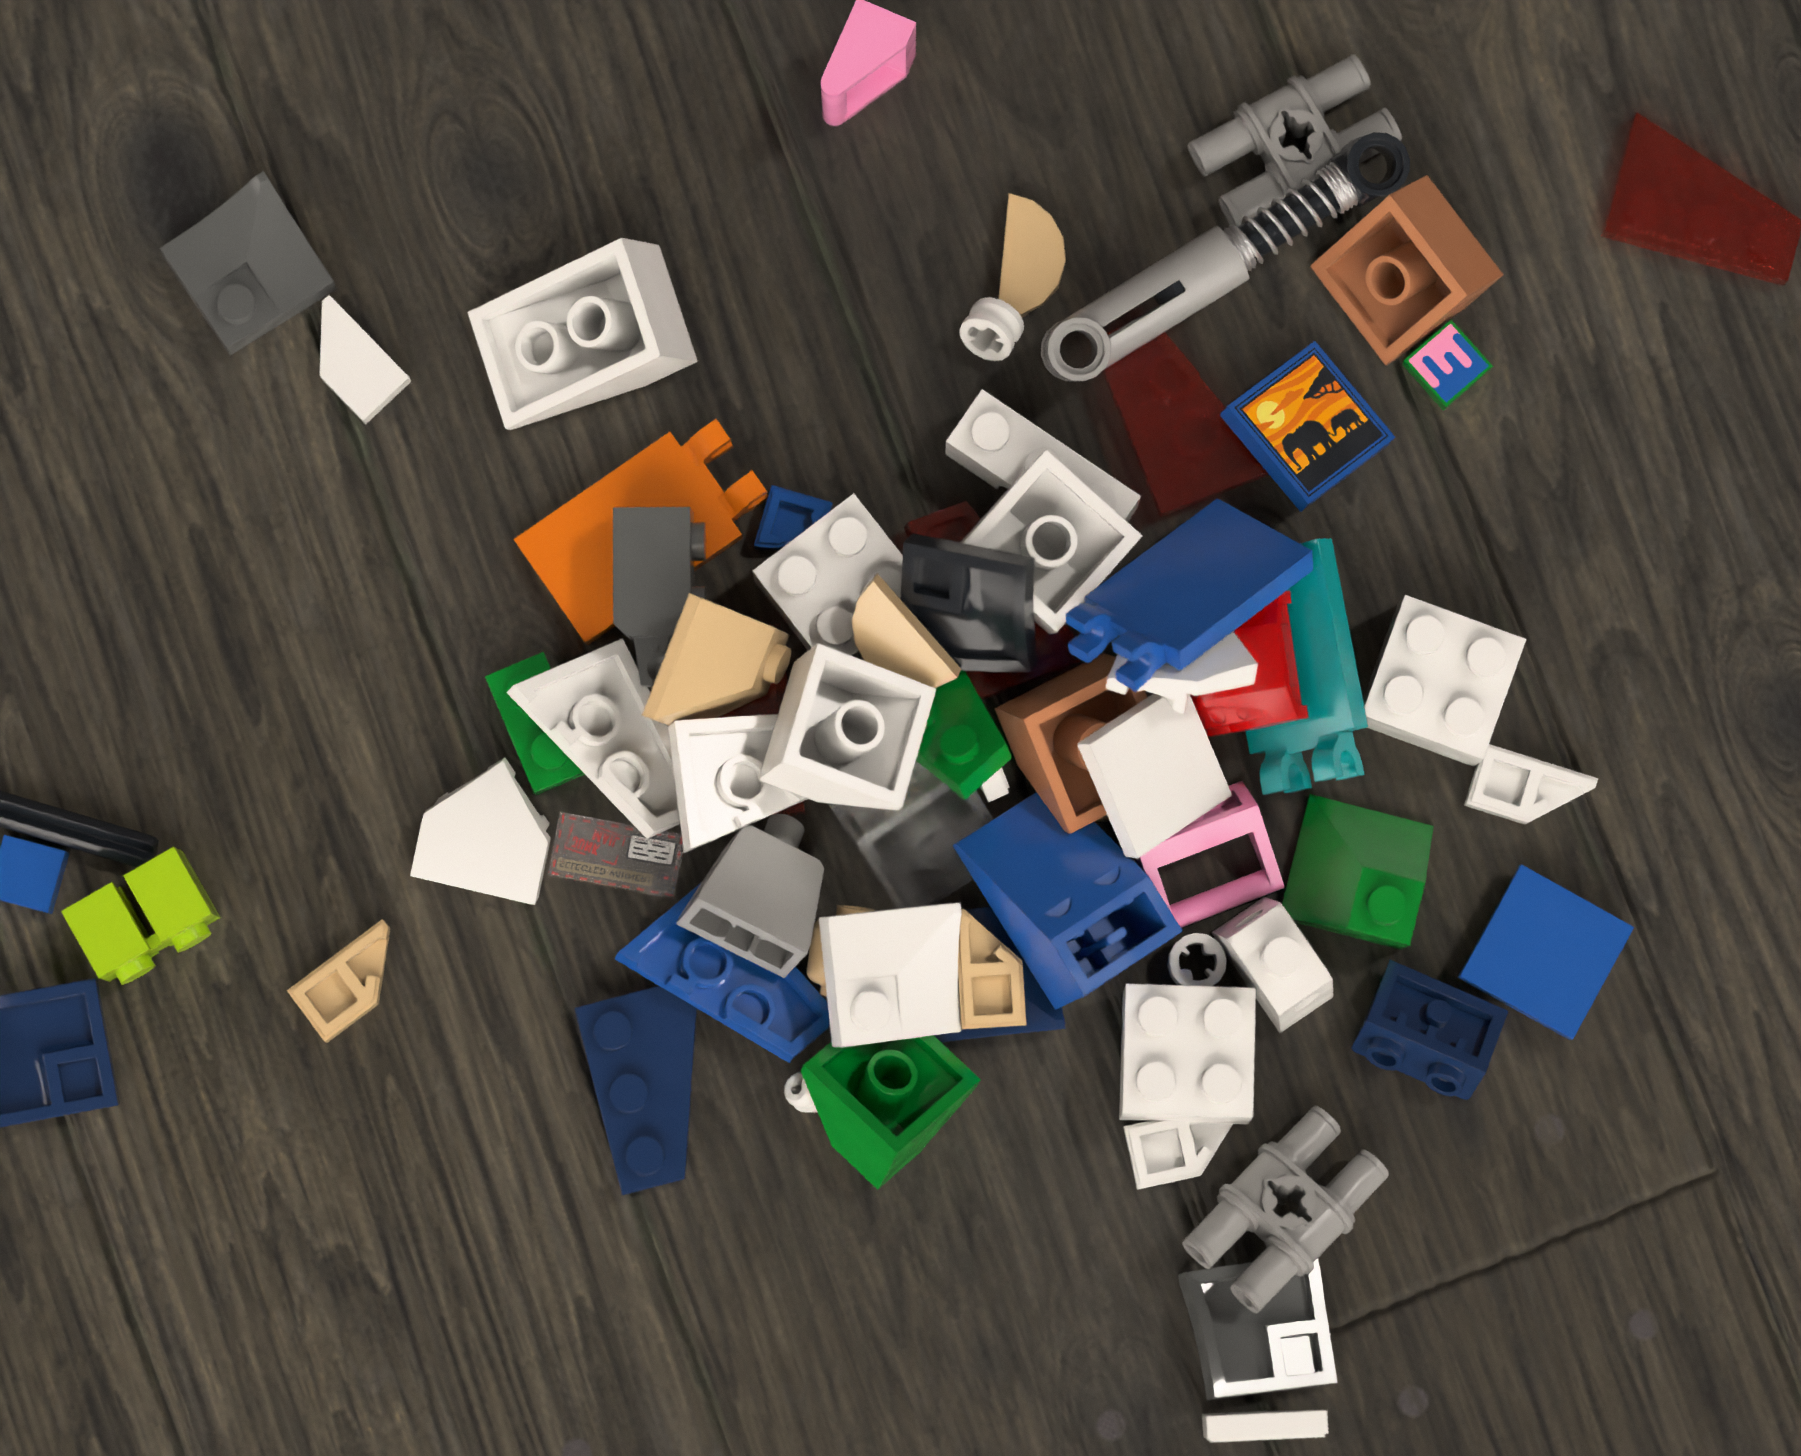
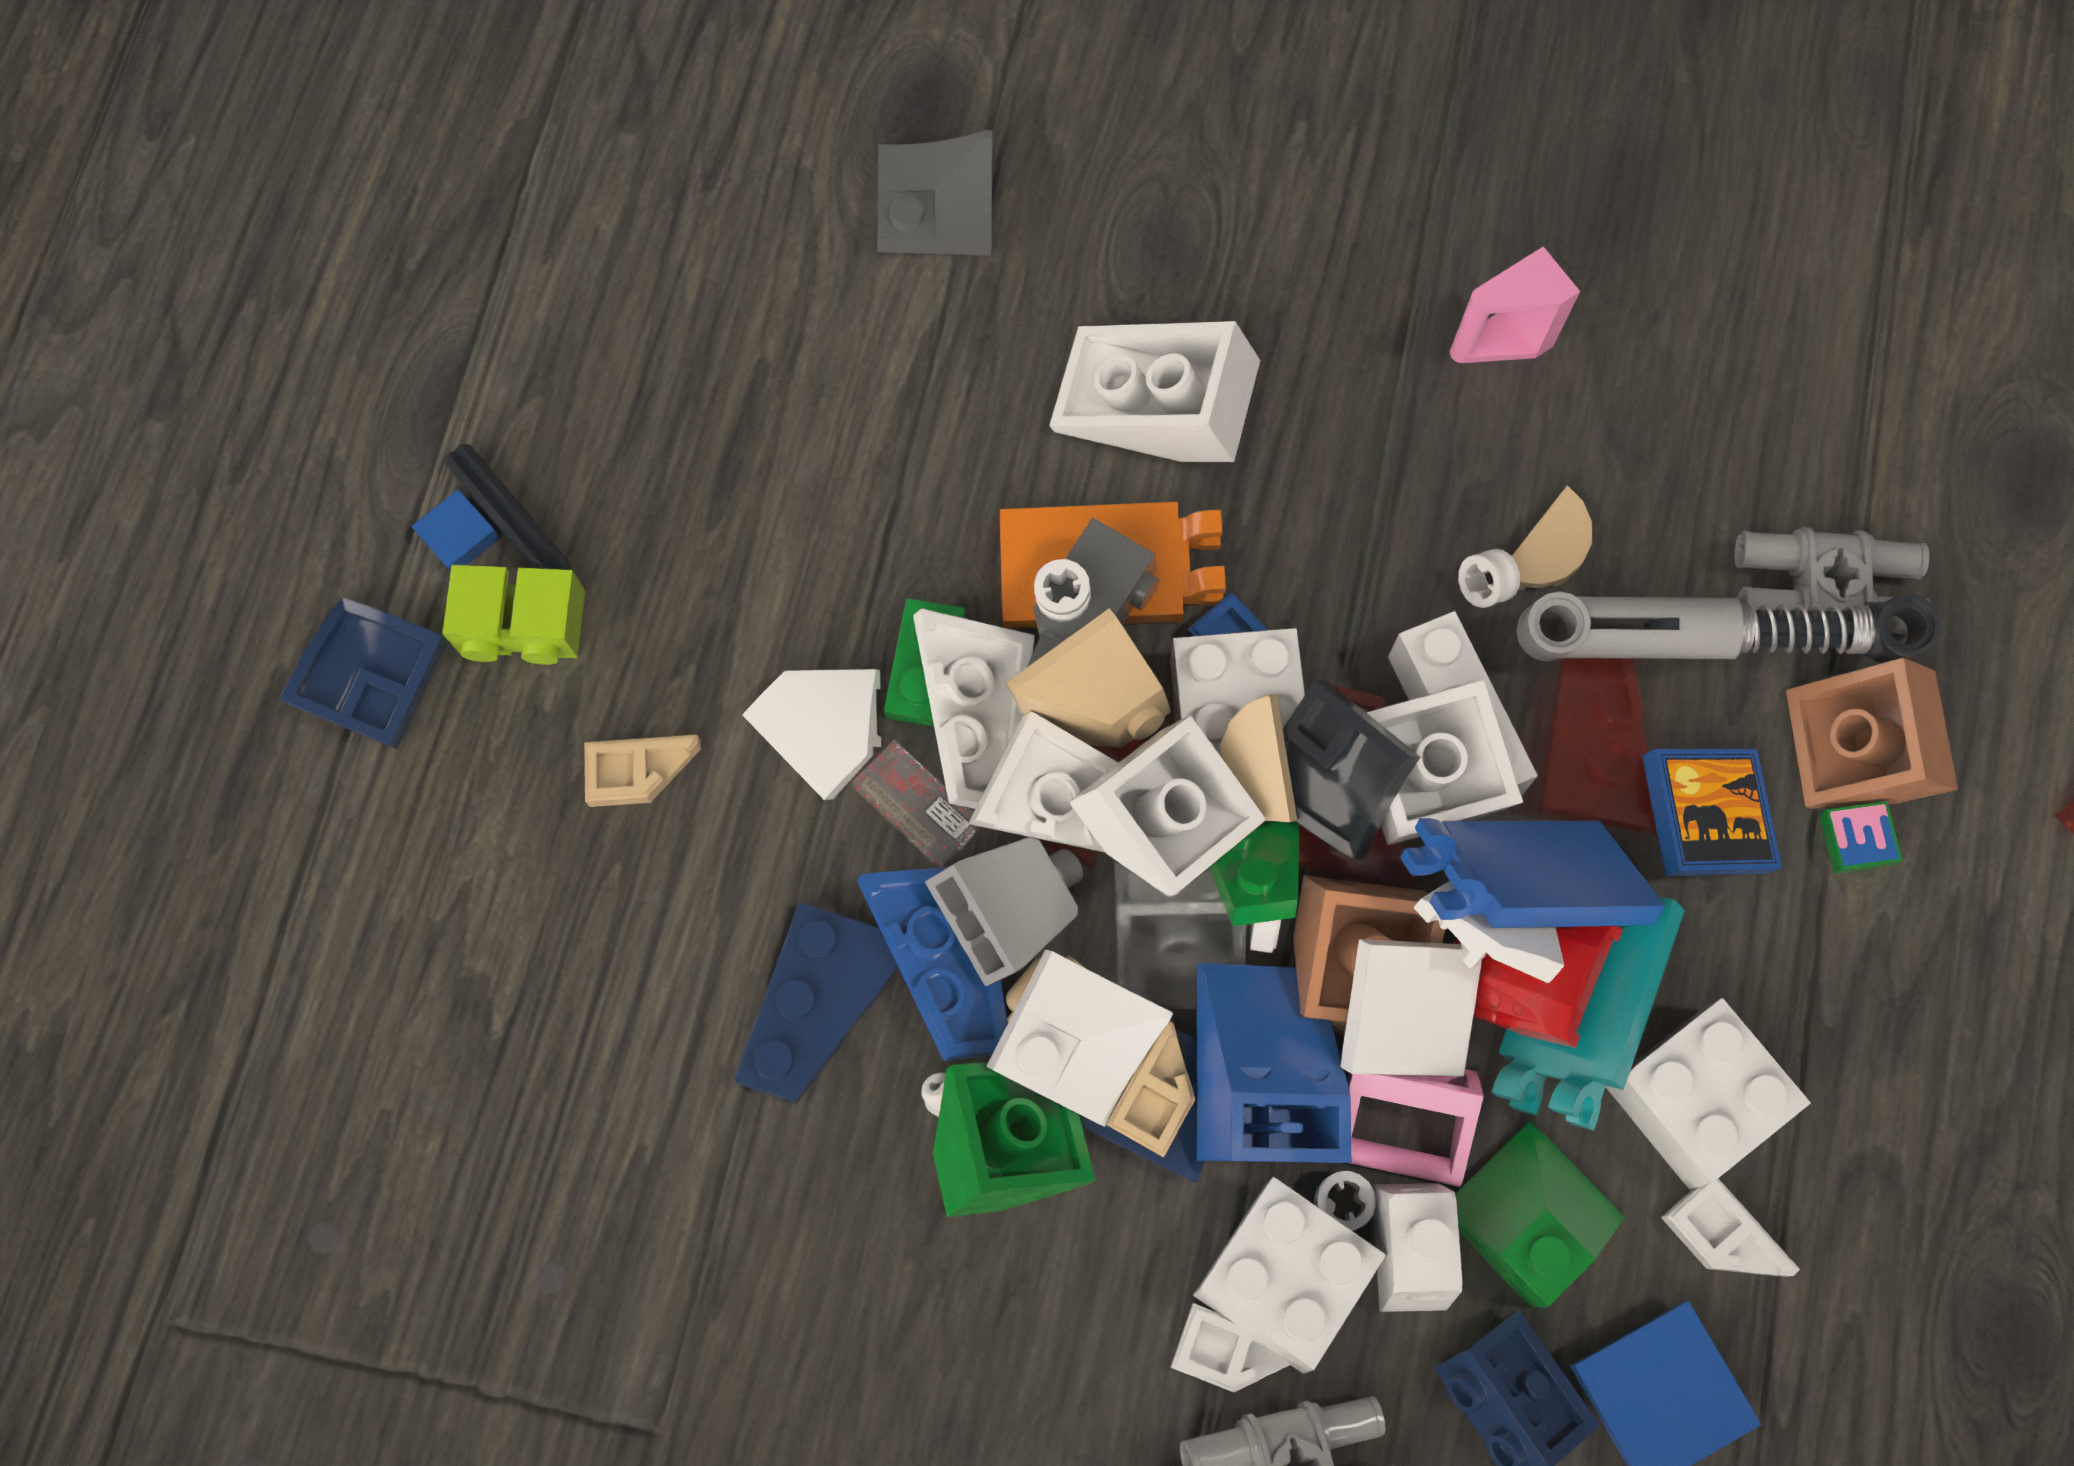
camera: 35 degrees right, 10 degrees down
white tile [320,295,411,424] -> none
none -> white bush [1034,559,1091,622]

